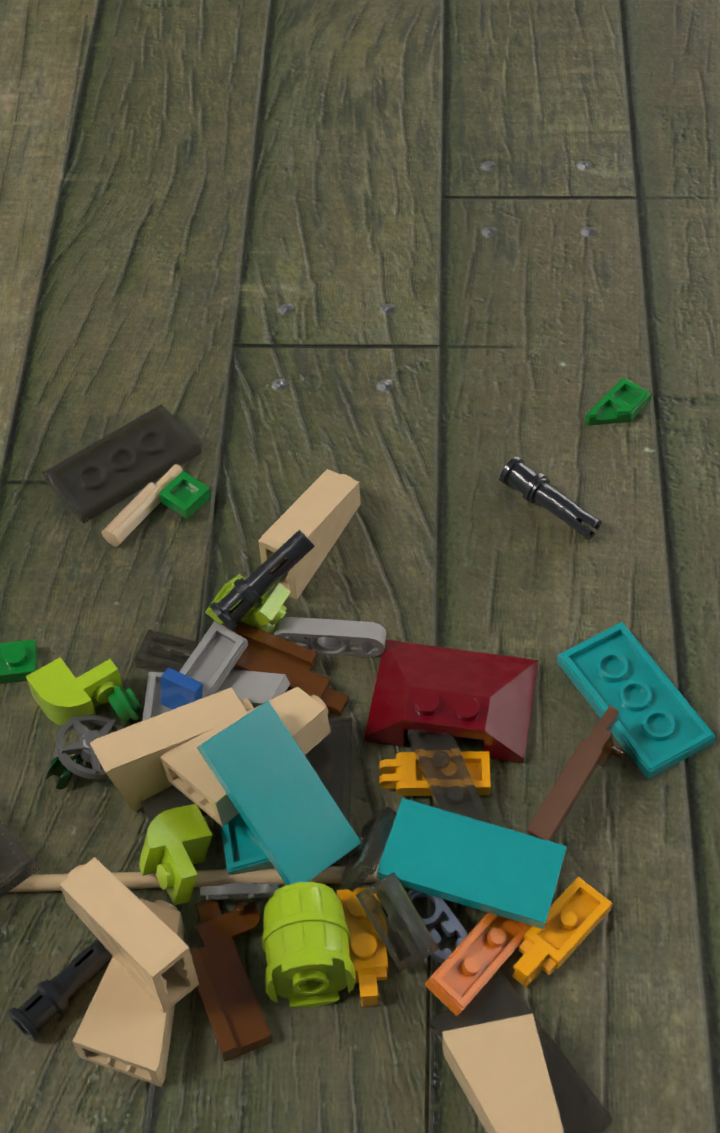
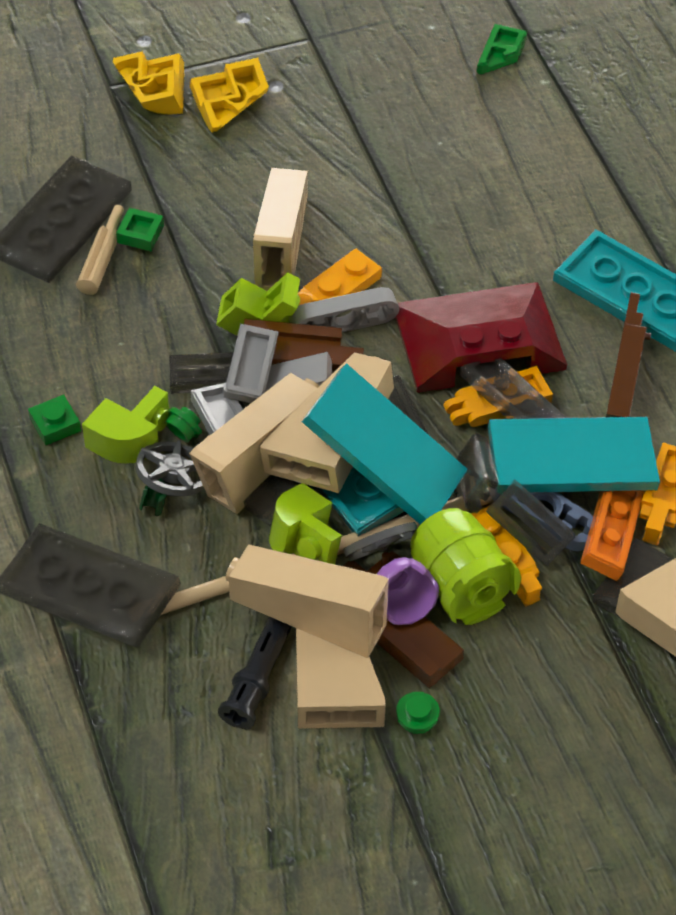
camera: 25 degrees left, 0 degrees up
blue tile [161,668,203,710] -> none
black pin [209,529,315,631] -> none
black pin [499,456,602,540] -> none
none -> yellow slope [113,51,184,115]
none -> yellow slope [190,58,269,133]
none -> light orange hinge [298,248,382,305]
none -> medium lavender hair [377,557,439,625]
none -> green plate [396,691,440,734]

